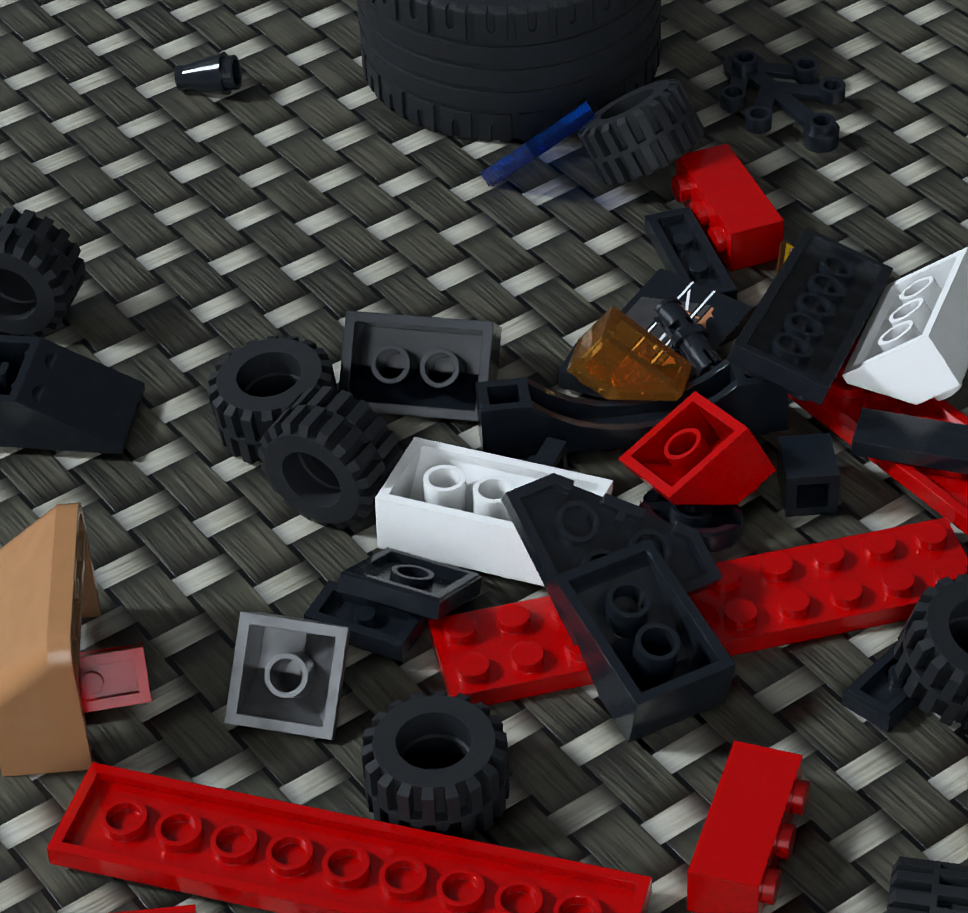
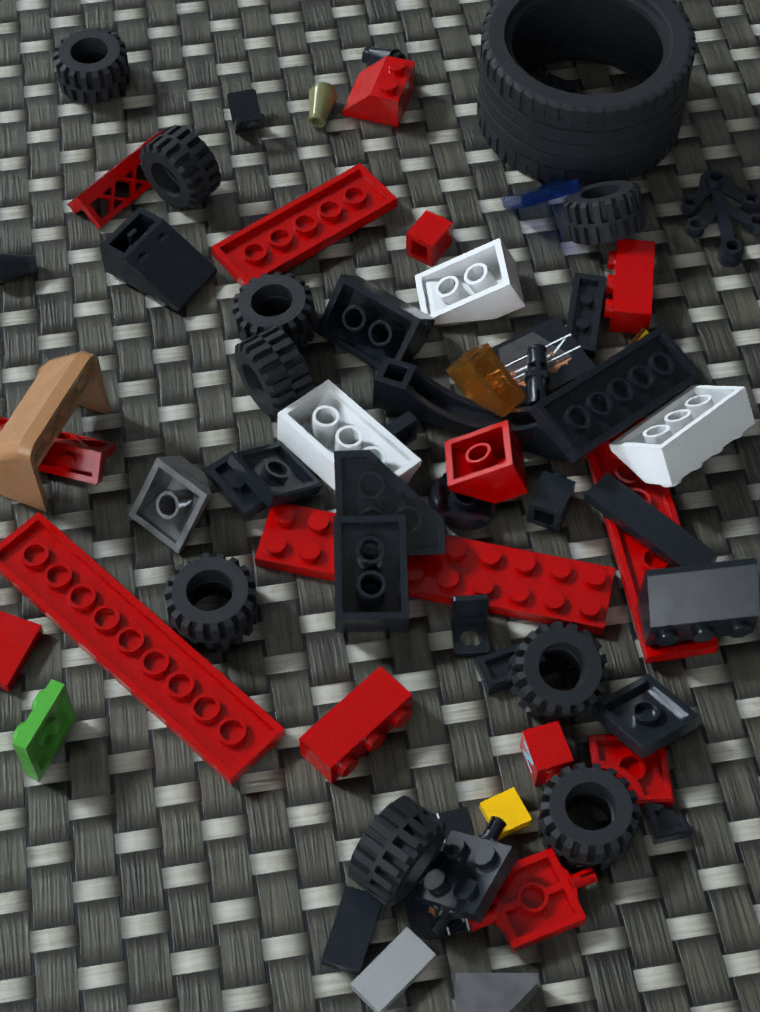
camera: 25 degrees right, 15 degrees up
none -> red plate [211,163,397,286]
none -> black bracket [227,89,265,133]
none -> olive cone [308,82,337,128]
none -> red slope [342,56,415,127]
none -> red brick [406,210,453,267]
none -> white slope [415,238,525,325]
none -> black bracket [451,594,490,657]

